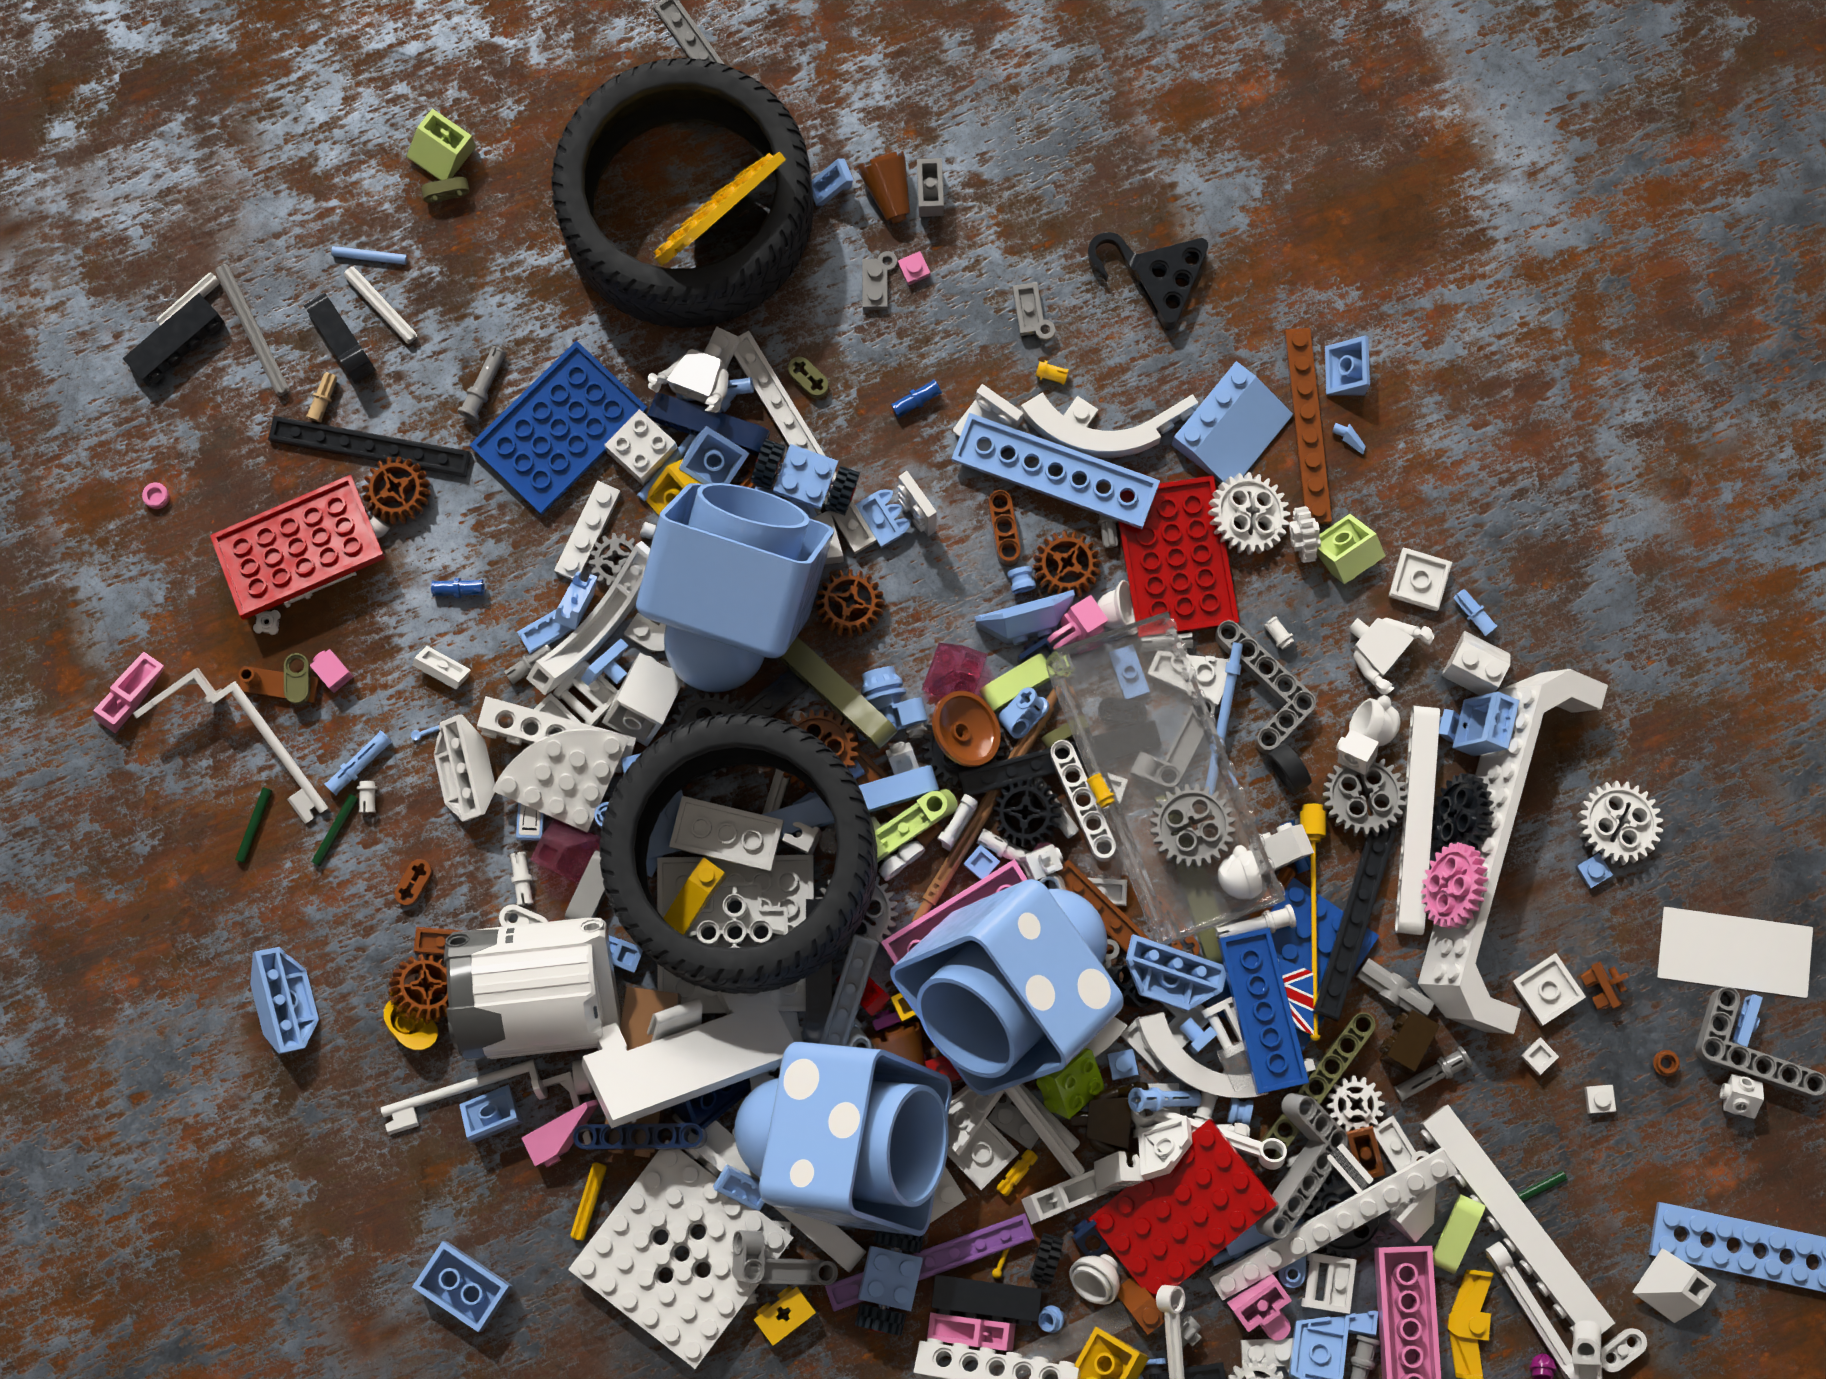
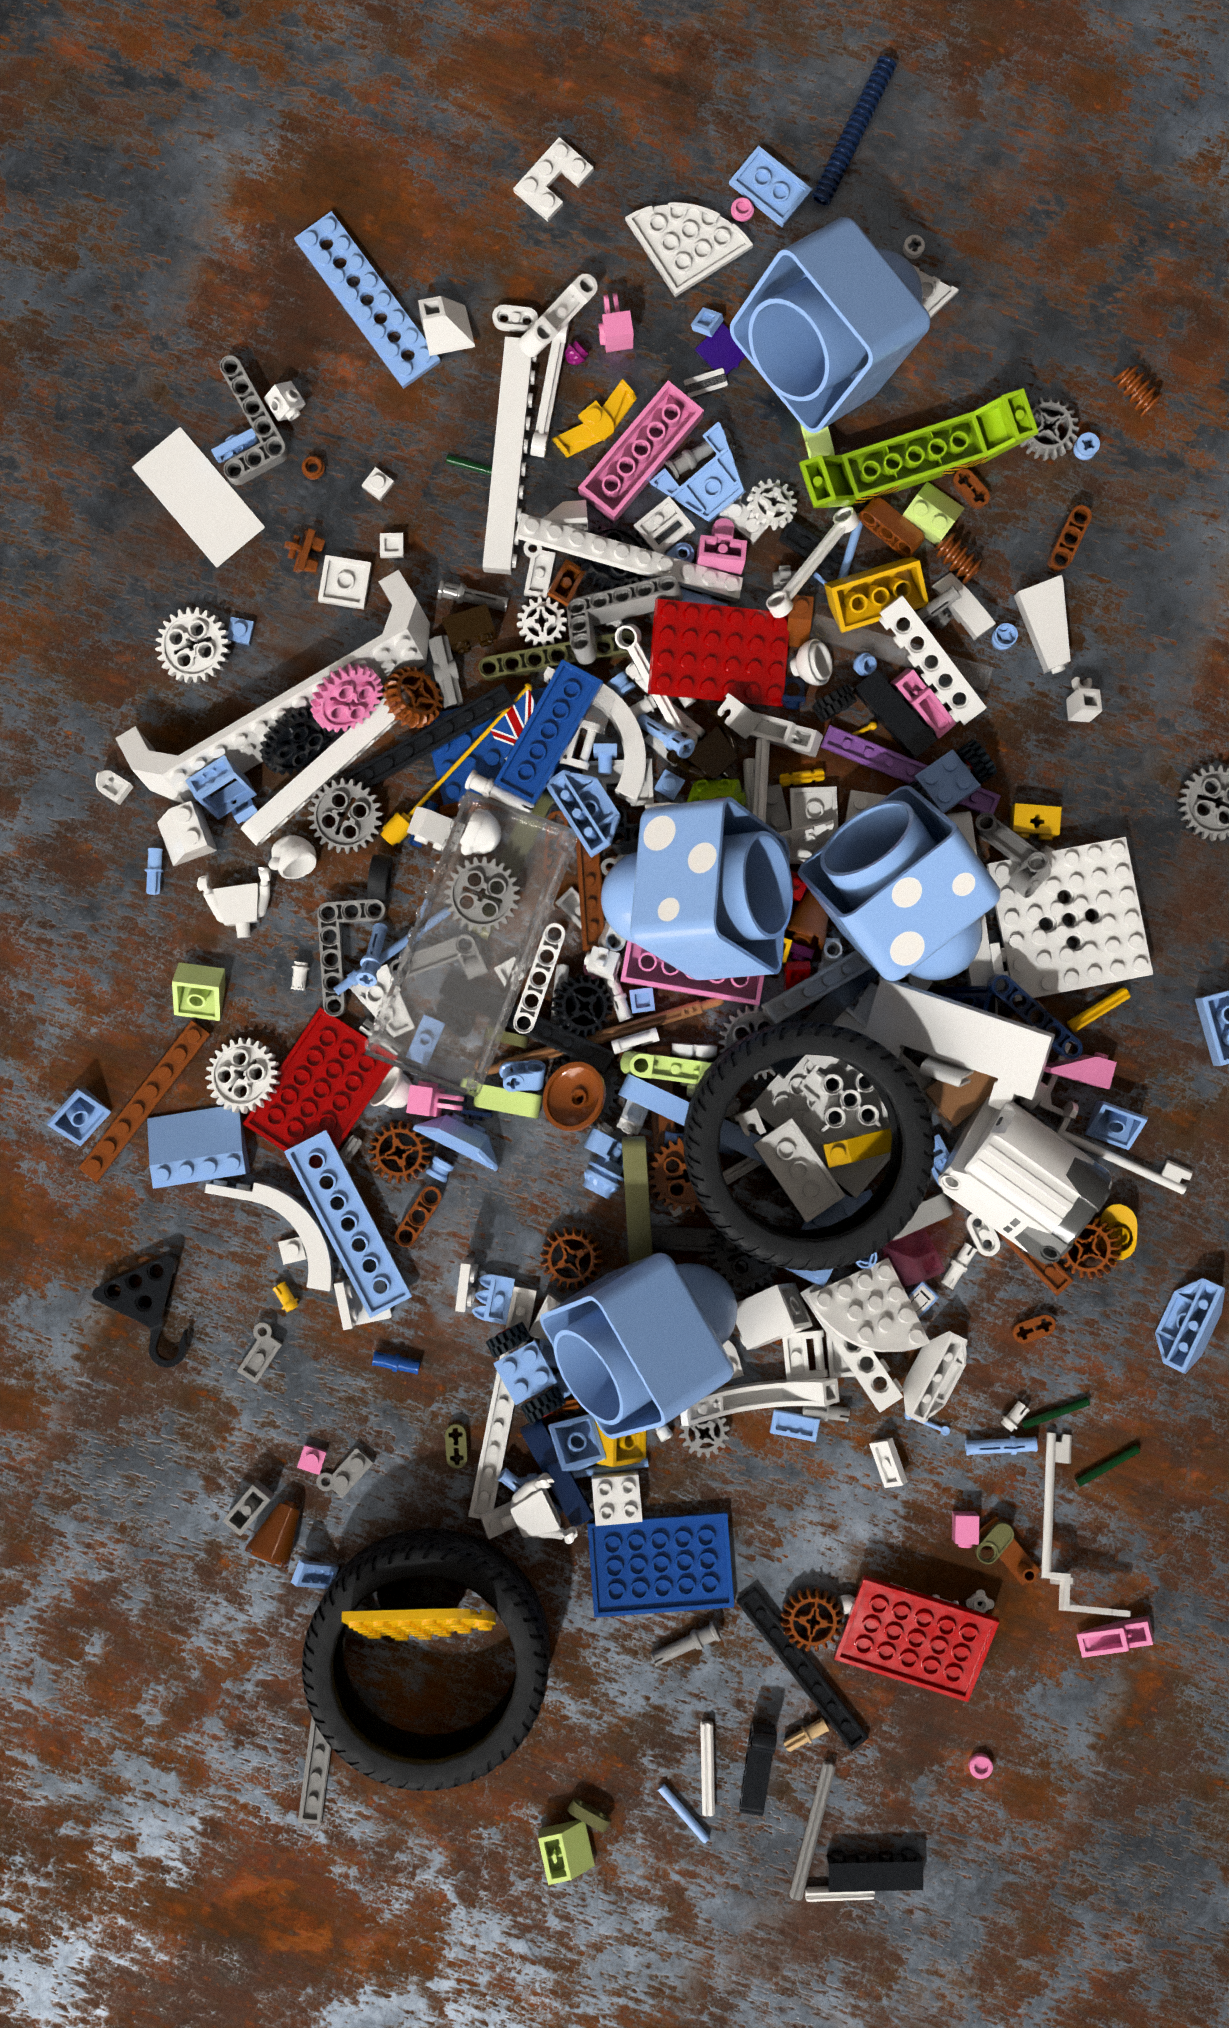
camera: 140 degrees left, 10 degrees up
blue pin [431,578,485,598] -> none
light blue hinge [552,572,597,630] -> none
white plate [554,481,621,580] -> none
light blue tile [581,639,628,686] -> none
light blue plate [713,1164,765,1211] -> none
clear pink slope [922,642,988,698] -> none
yellow pin [1086,773,1115,808] -> none
white plate [1138,1115,1192,1180] -> none
white gear [1289,506,1321,563] -> none
sticker [1327,1144,1373,1193] -> none
light blue bar [1332,423,1365,454] -> none
white brick [1336,730,1379,775] -> none
white plate [1388,547,1452,611] -> none
yellowish green beam [1433,1194,1485,1274] -> none
none -> white plate [96,770,133,805]
none -> light blue pin [356,923,388,987]
none -> dark orange gear [382,666,443,729]

